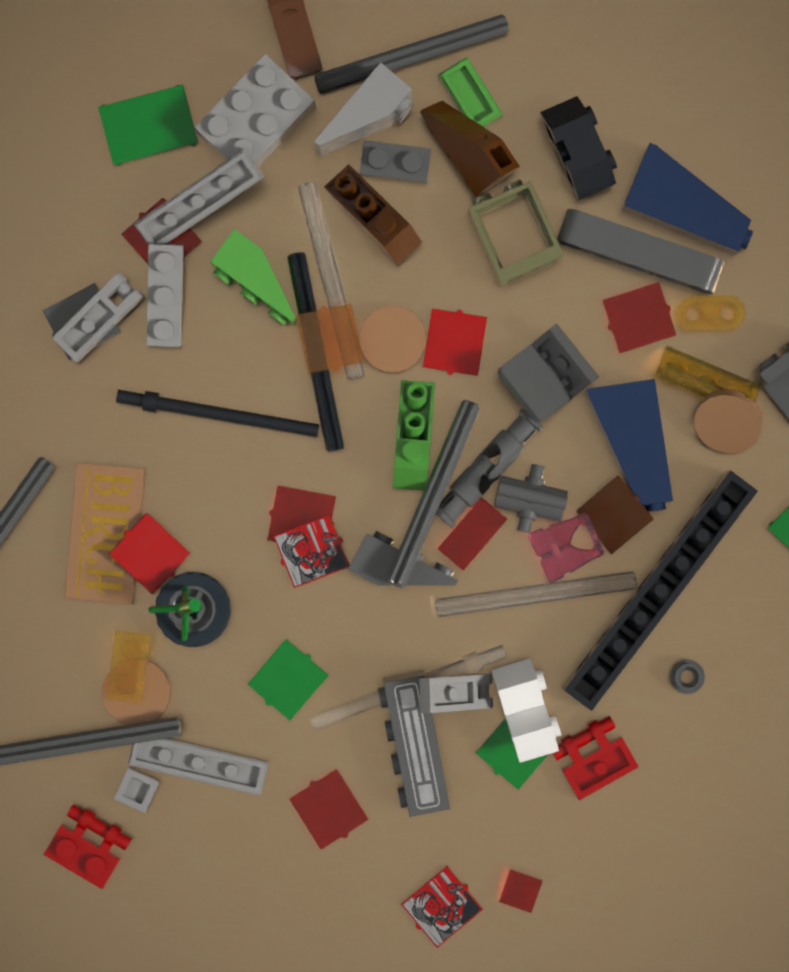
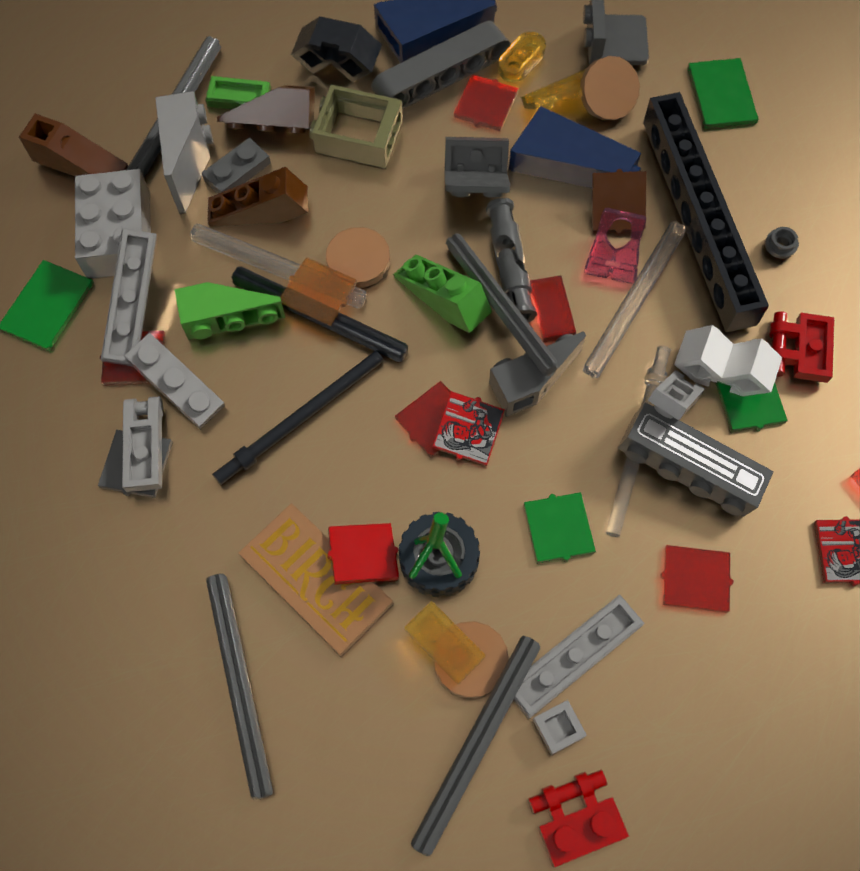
camera: 55 degrees left, 20 degrees down
red piece [423,309,487,376] -> none
dark grey pin [494,464,568,533] -> none

